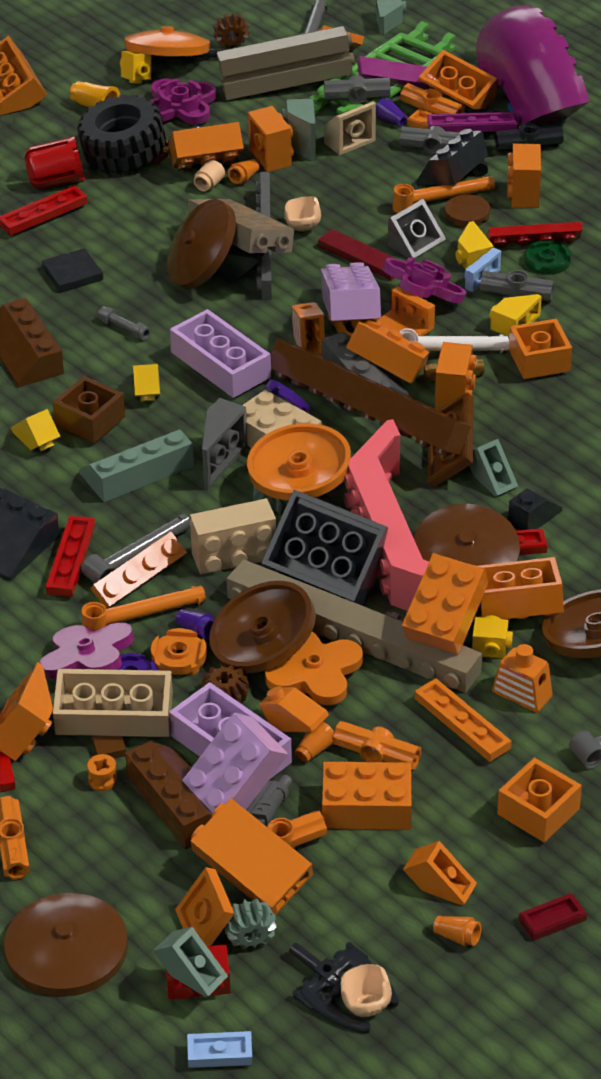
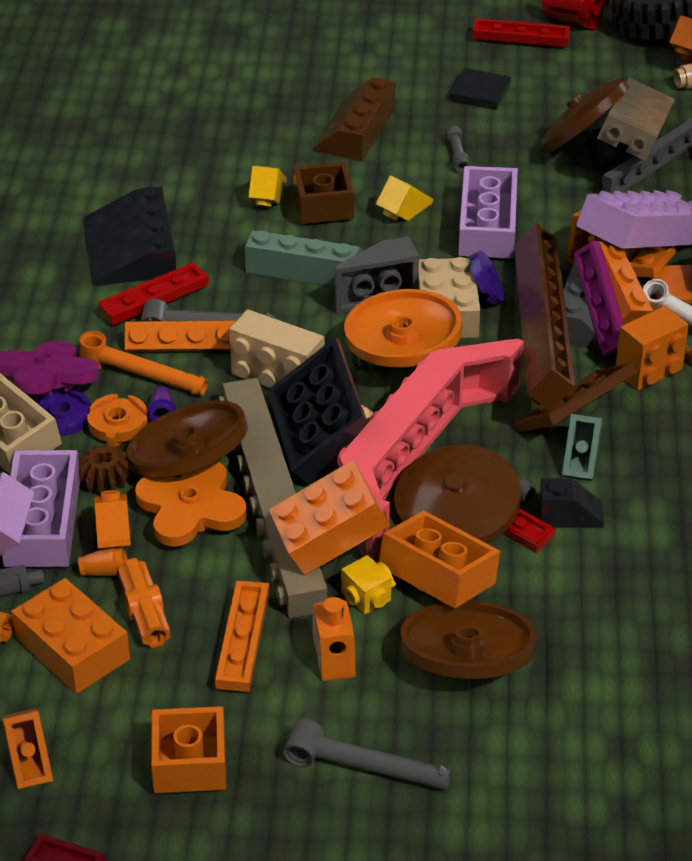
camera: 45 degrees right, 0 degrees up
none -> magenta tile [573,241,624,358]

